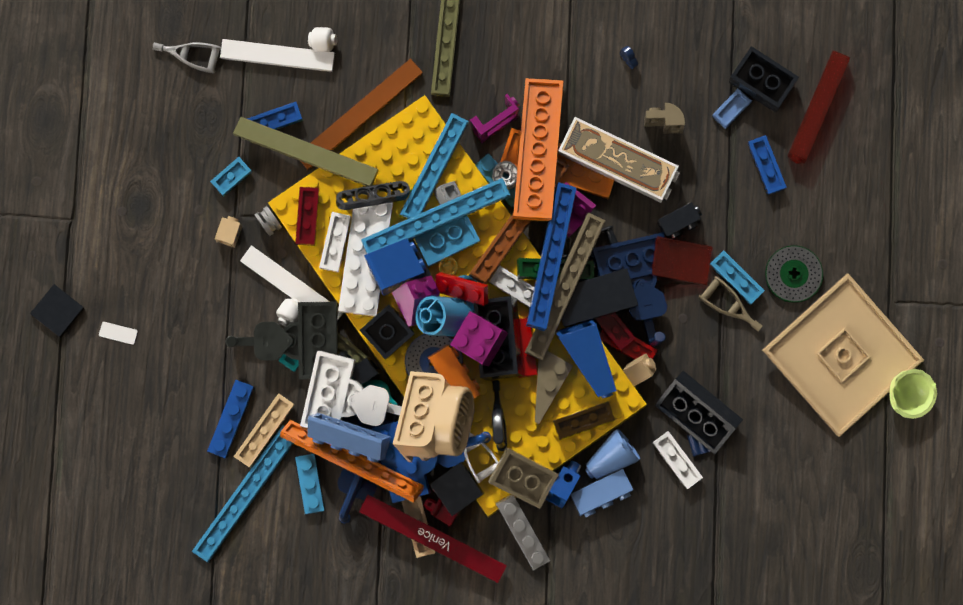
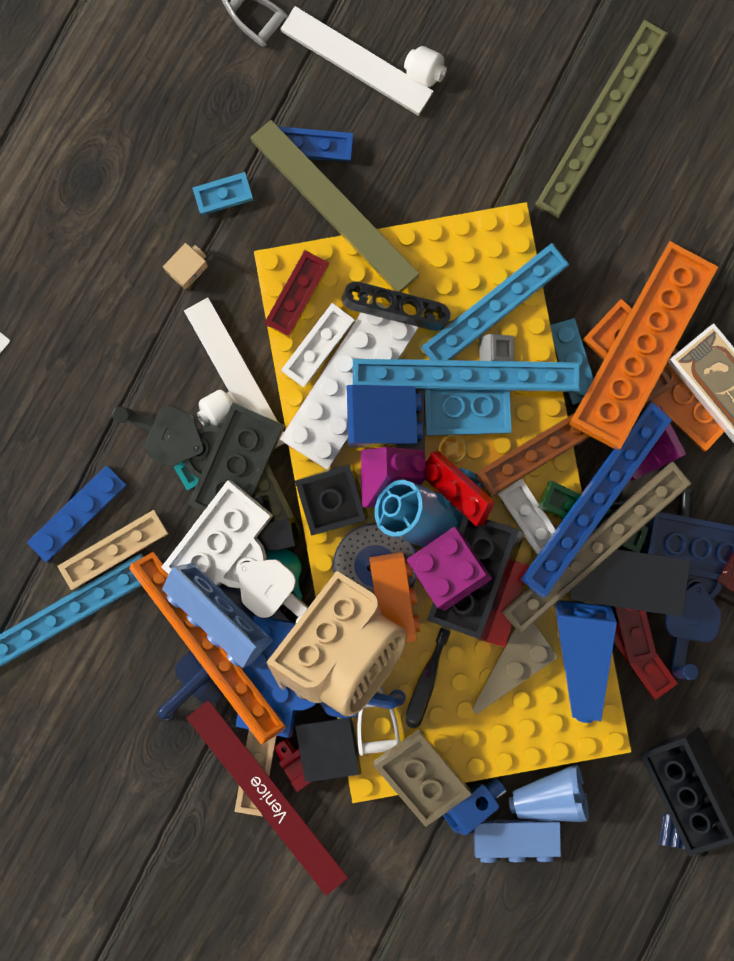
camera: 20 degrees right, 5 degrees up
light grey wheel [254,206,282,236] -> none
dark azure plate [295,454,325,515] -> none
dark orange tile [300,58,423,171] -> none
magenta panel [470,94,519,143] -> none
white wheel [492,161,517,190] -> none
light grey plate [496,495,550,571] -> none
dark brown plate [553,401,615,440] -> none
tan brick [623,354,656,386] -> none
white plate [653,431,703,489] -> none

